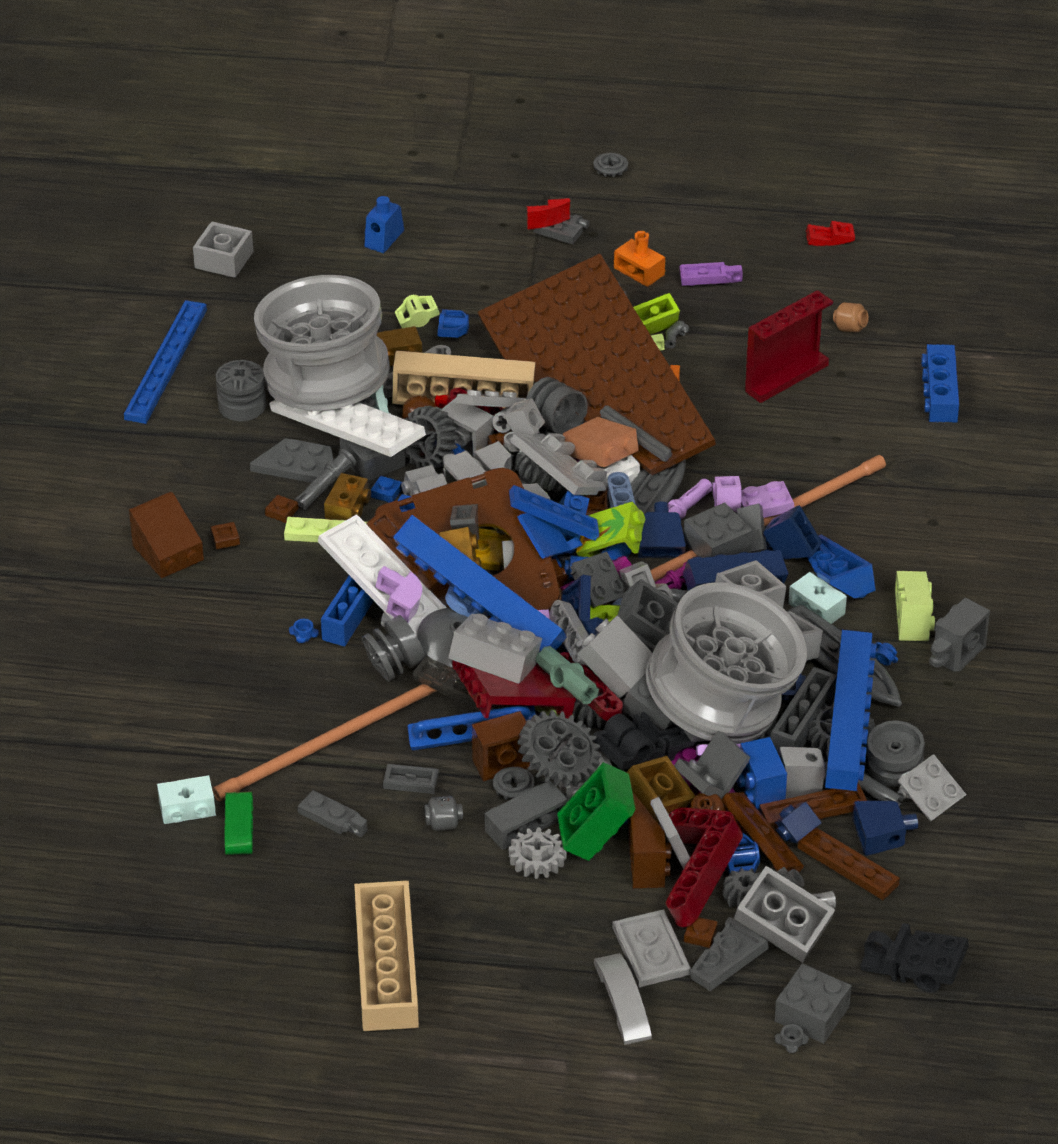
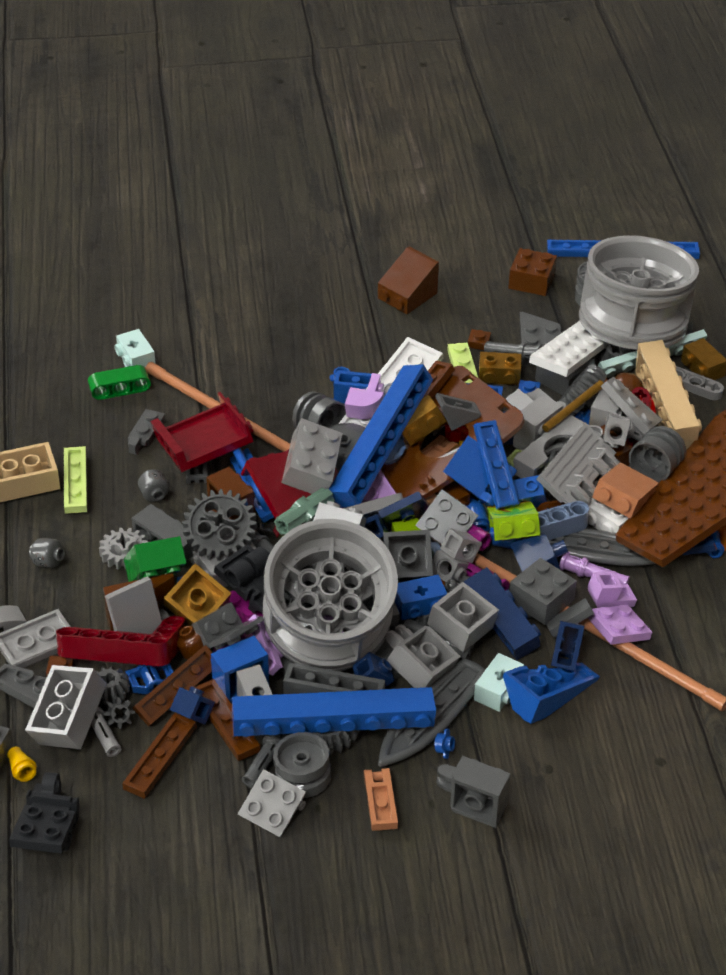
camera: 75 degrees right, 0 degrees up
reddish brown plate [210,522,240,549] -> none
dark grey axle [600,405,672,461] -> none
dark blue torso [853,801,918,856] -> none
yellowish green wedge [895,571,935,641] -> none
none -> yellow cone [7,746,36,782]
none -> dark grey head [29,538,65,568]
none -> yellowish green plate [64,446,87,514]
none -> dark red panel [150,392,254,472]
none -> nougat plate [364,768,398,831]
none -> reddish brown brick [508,248,557,296]
none -> pearl gold bar [542,380,604,432]

